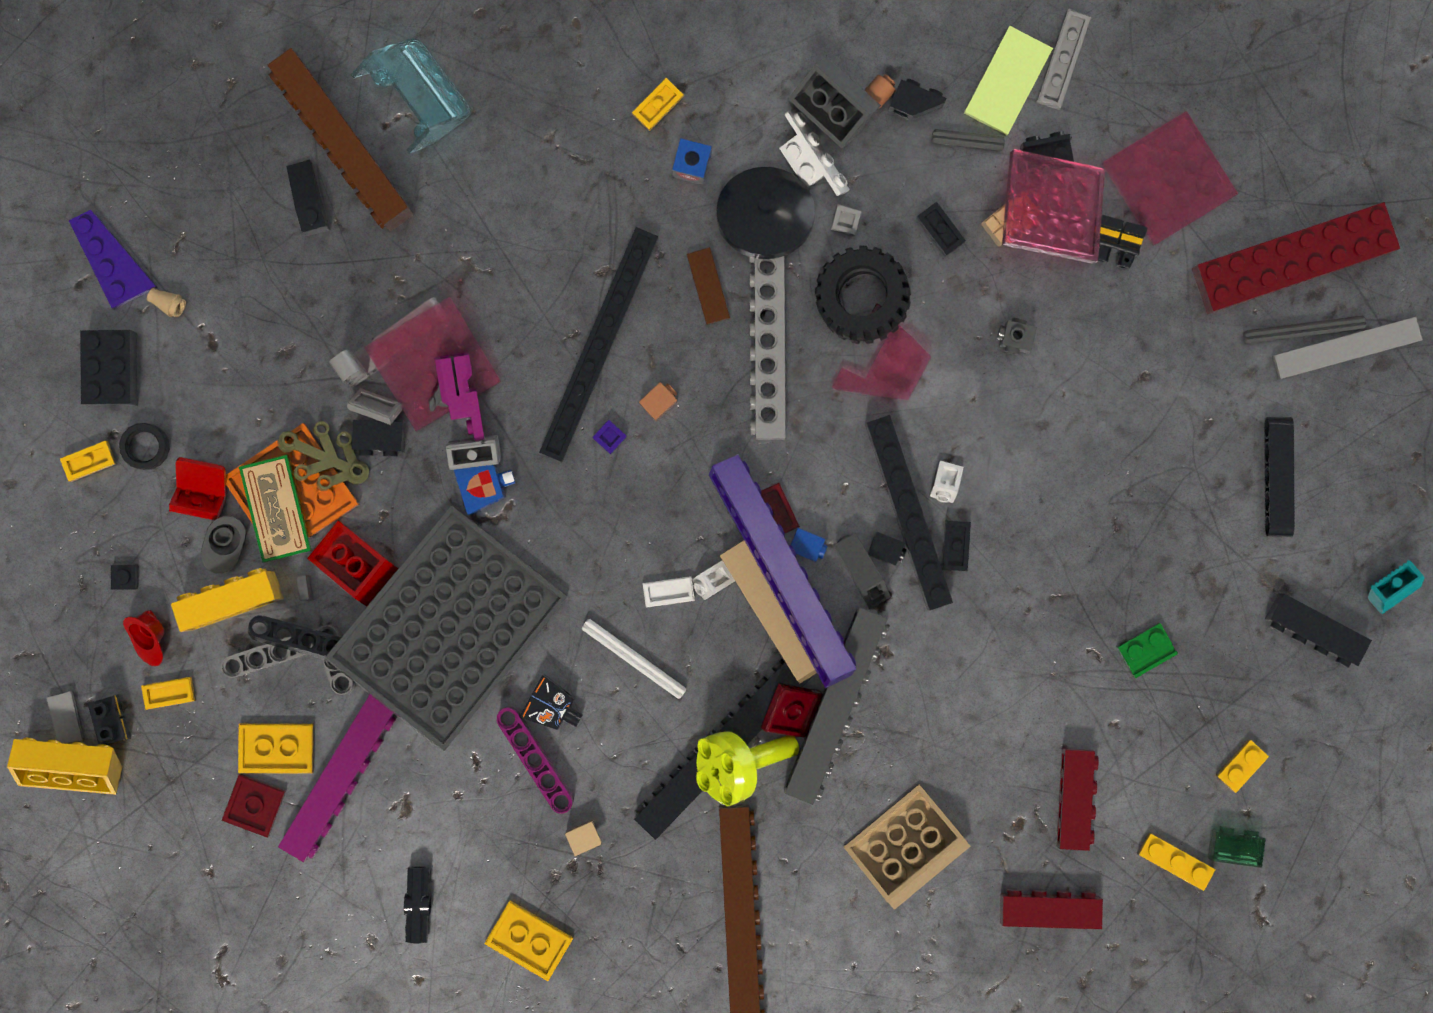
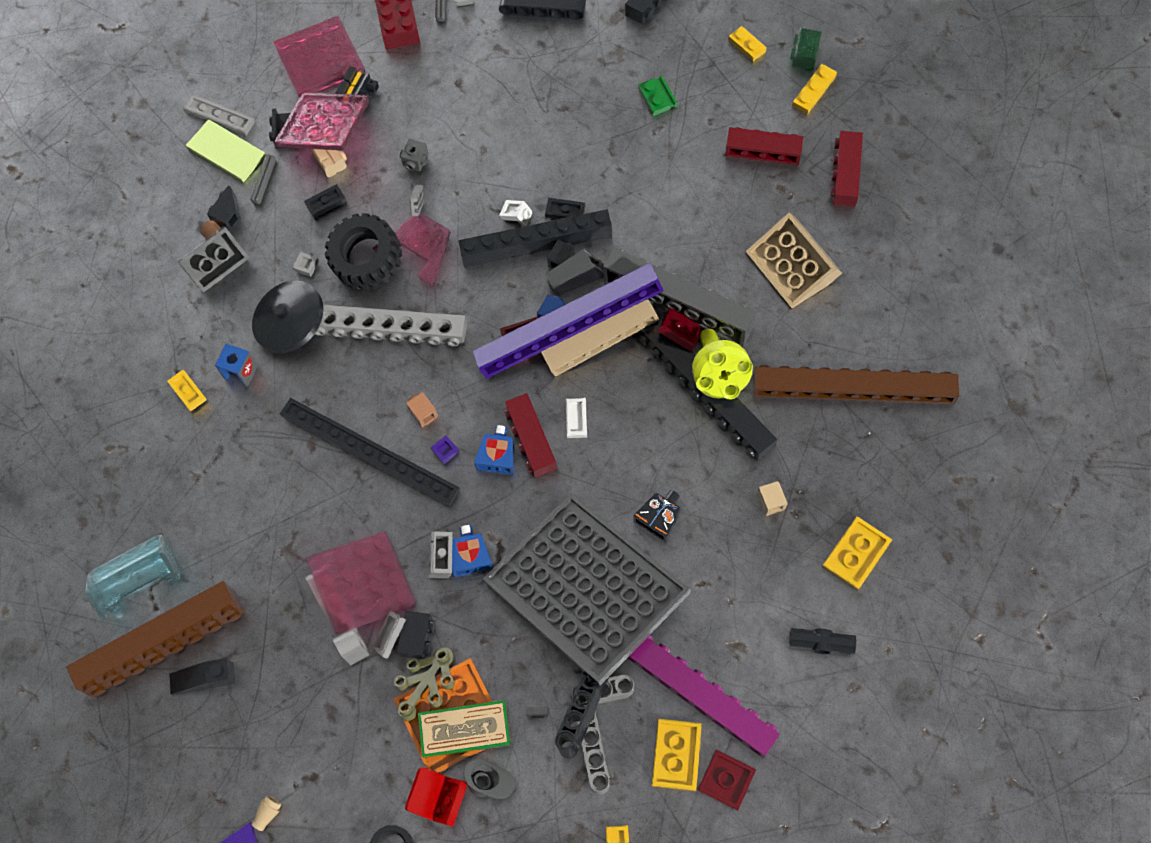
camera: 80 degrees left, 20 degrees down
yellow brick [171,568,284,632] -> none
red slope [307,520,399,607] -> none
magenta plate [428,352,485,441] -> none
magenta beam [496,707,574,814] -> none
white axle [582,619,686,699] -> none
reddish brown tile [687,247,730,325] -> none
white bracket [692,560,735,600] -> none
white bracket [779,109,850,196] -> none
none -> light grey tile [410,185,424,216]
none -> blue torso [474,425,514,475]
none -> dark red brick [503,393,557,478]

